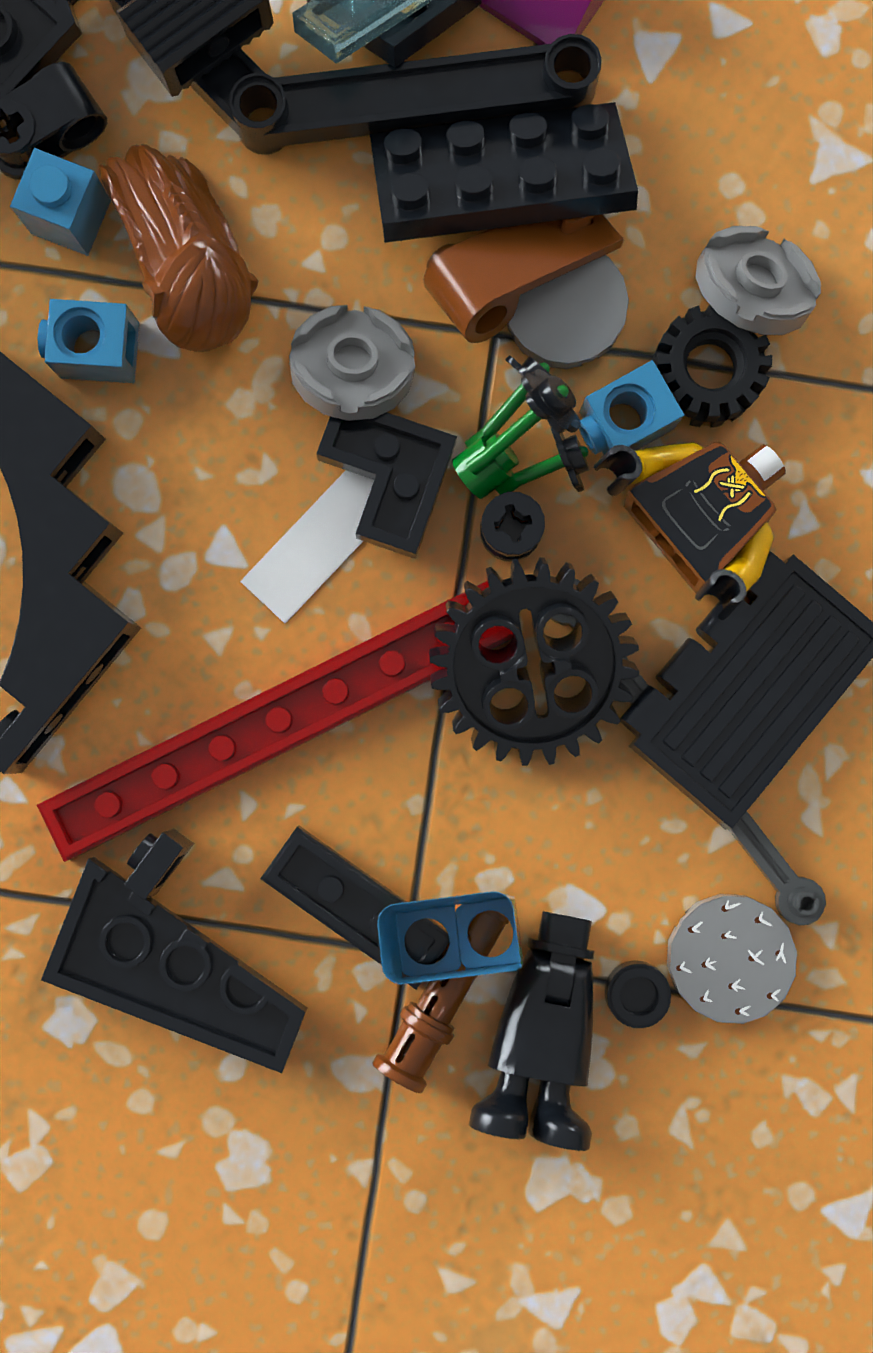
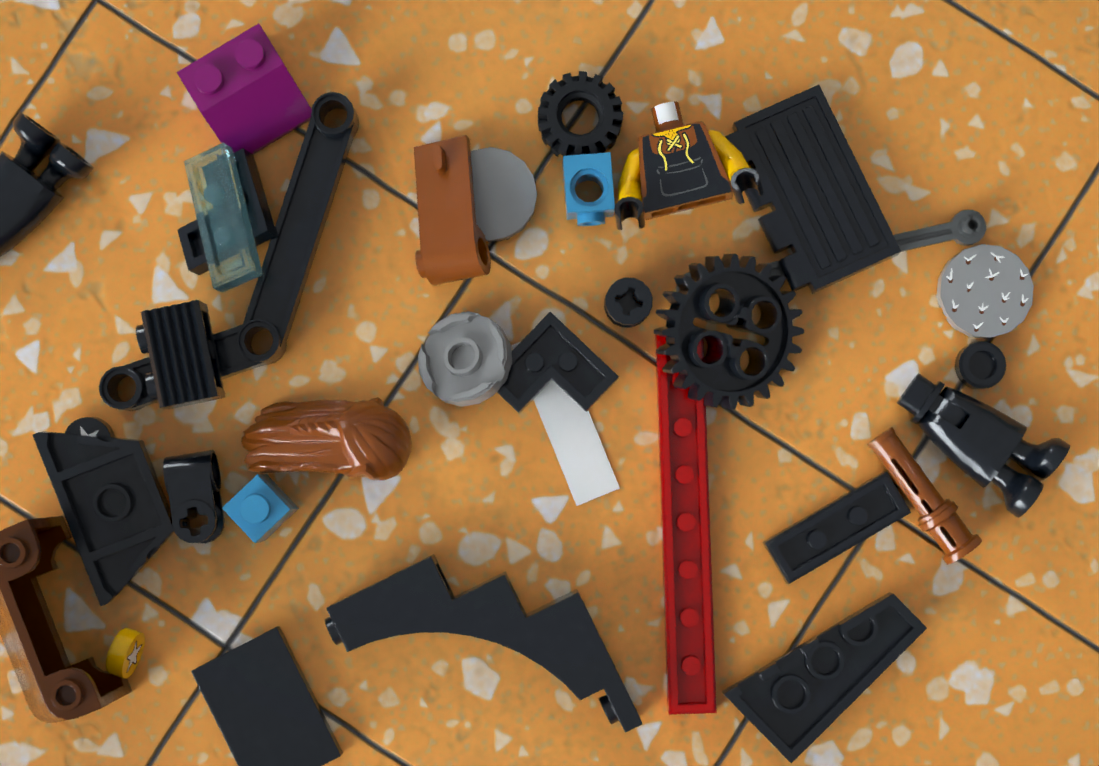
camera: 70 degrees left, 0 degrees up
dark azure brick [38,299,140,384] -> none
black plate [124,829,194,901] -> none
black plate [370,102,638,243] -> none
dark azure piece [377,891,523,984] -> none
plant [452,355,589,499] -> none
light grey tile [695,226,821,335] -> none

